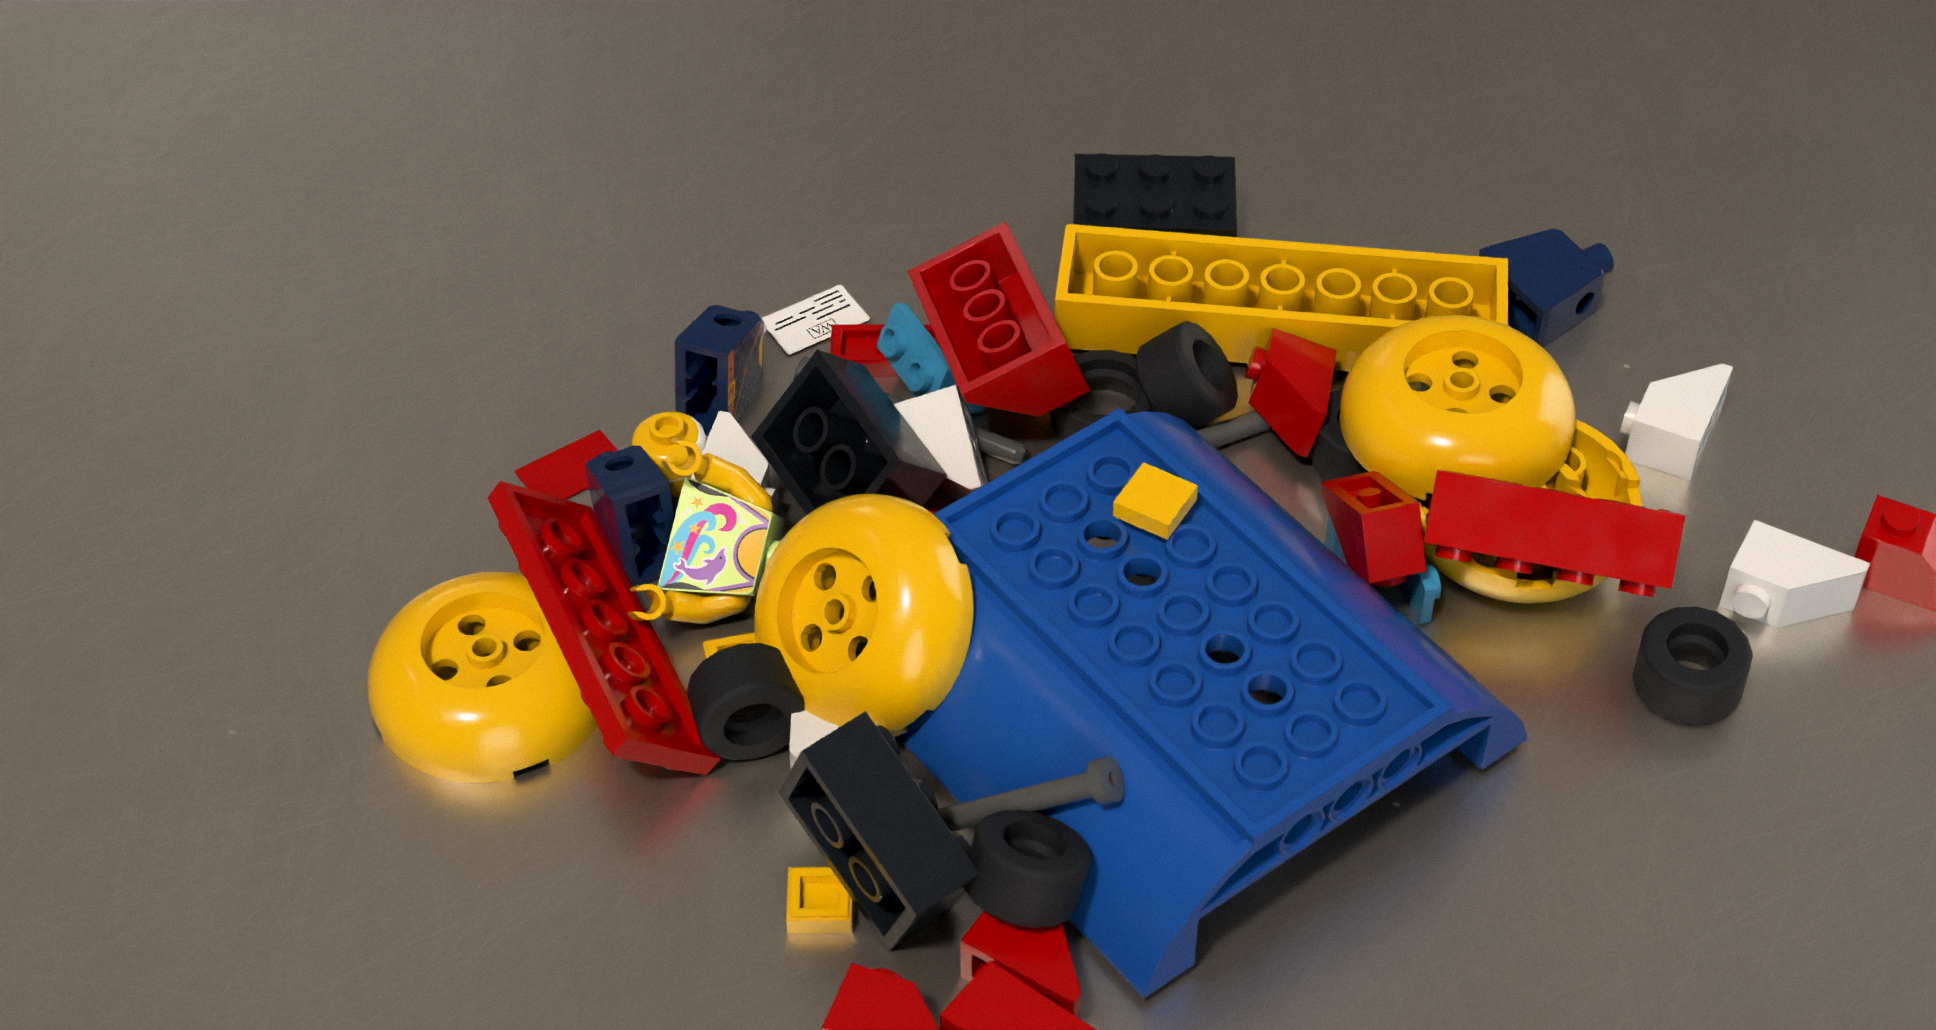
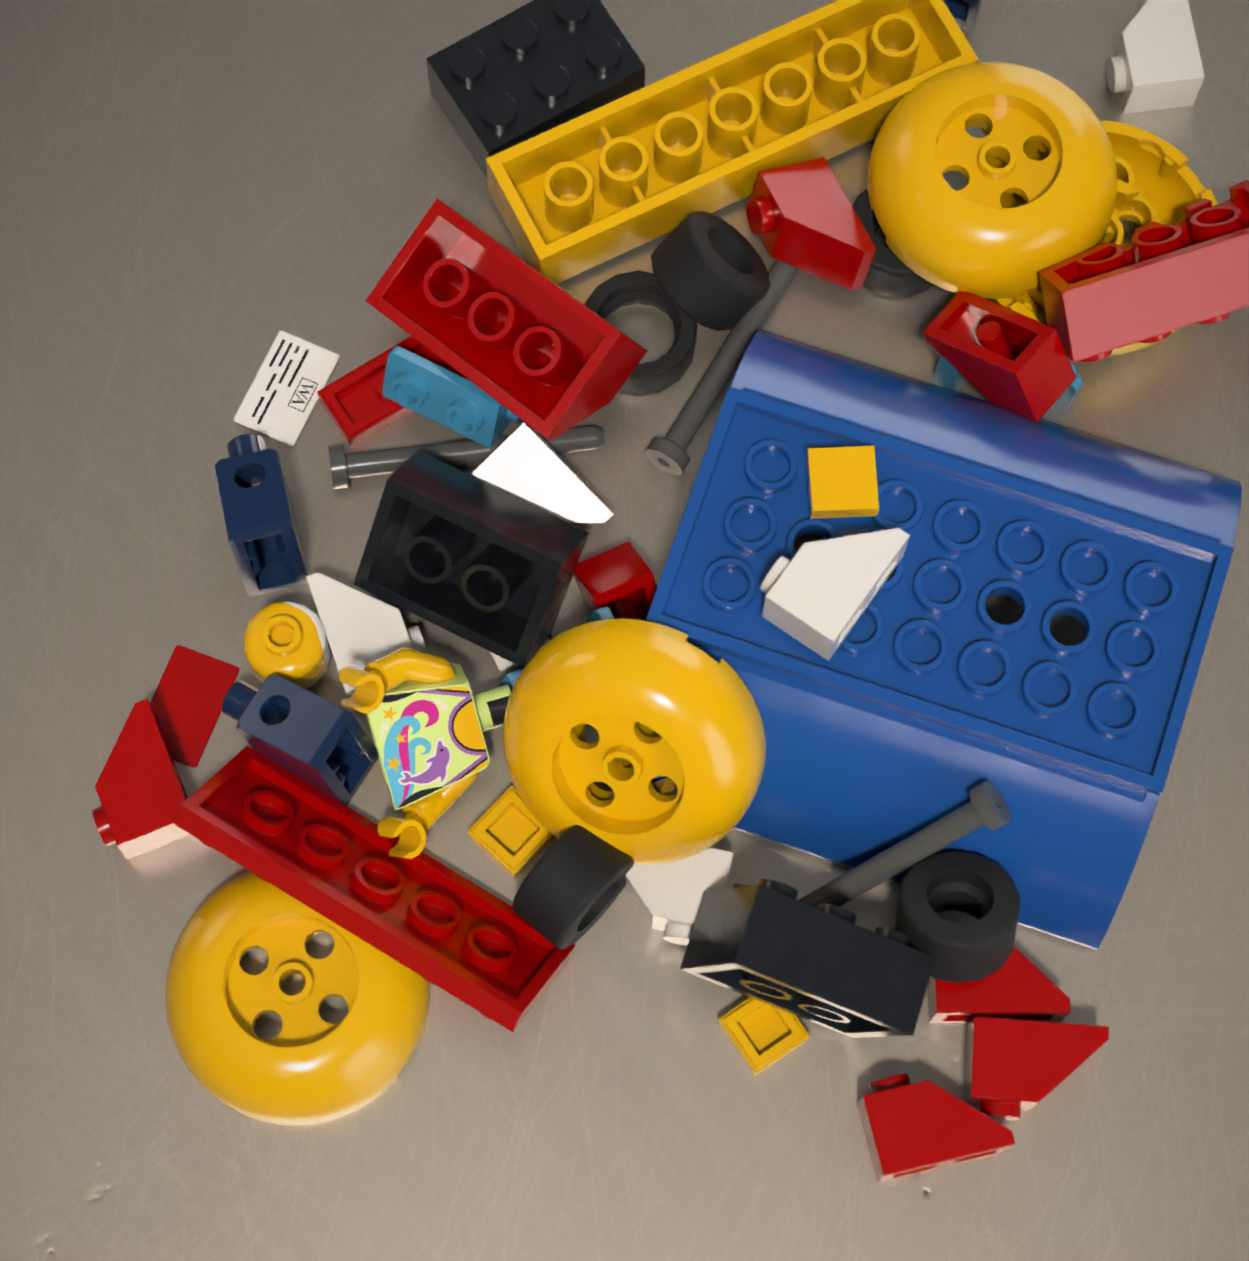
camera: 35 degrees left, 25 degrees up
none -> red slope [92,699,191,859]
none -> white slope [760,528,910,661]

